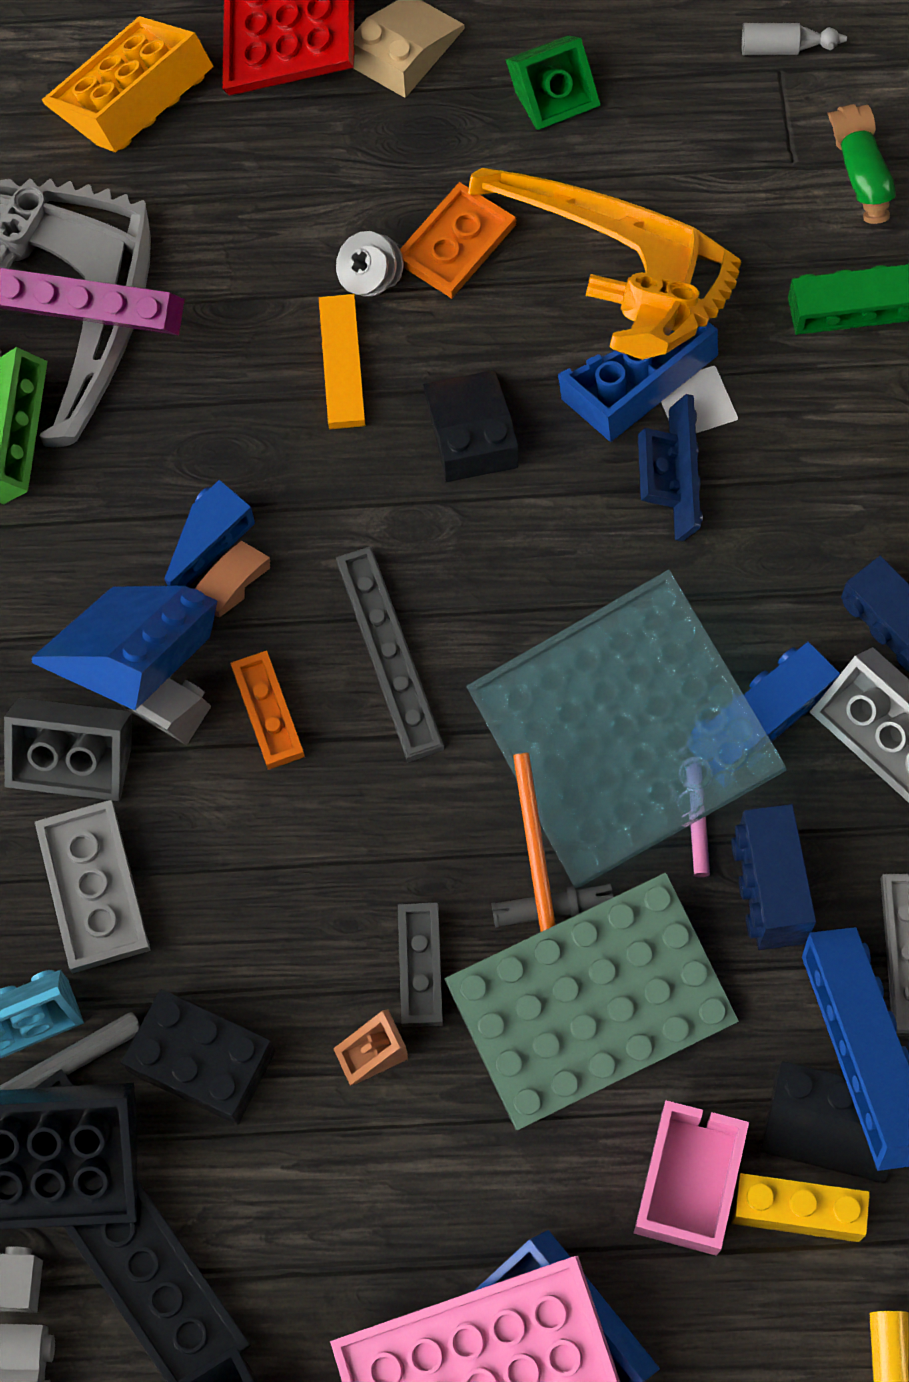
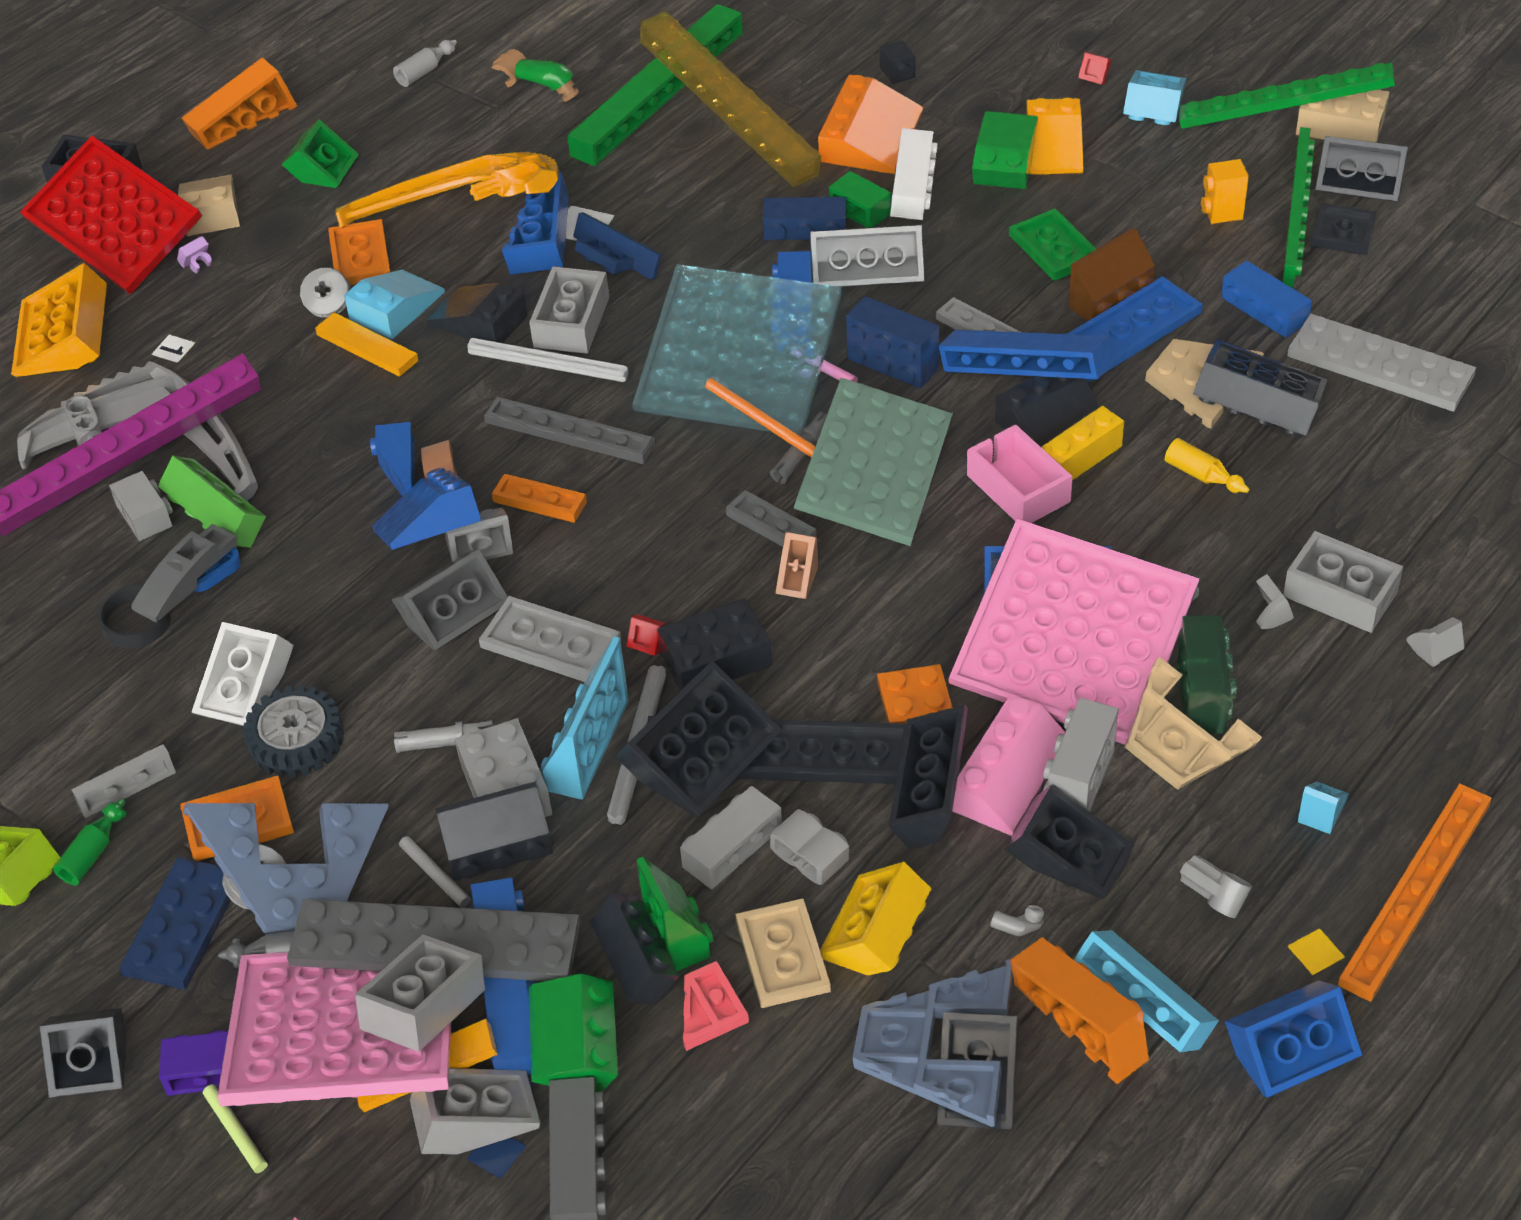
camera: 50 degrees left, 20 degrees down
none -> white sticker [151,335,195,363]
none -> lavender tile [177,236,212,273]
none -> medium azure slope [344,270,445,339]
none -> axle [467,338,629,382]
none -> light grey brick [529,266,609,354]
none -> red tile [626,614,665,656]
none -> orange plate [877,664,953,724]

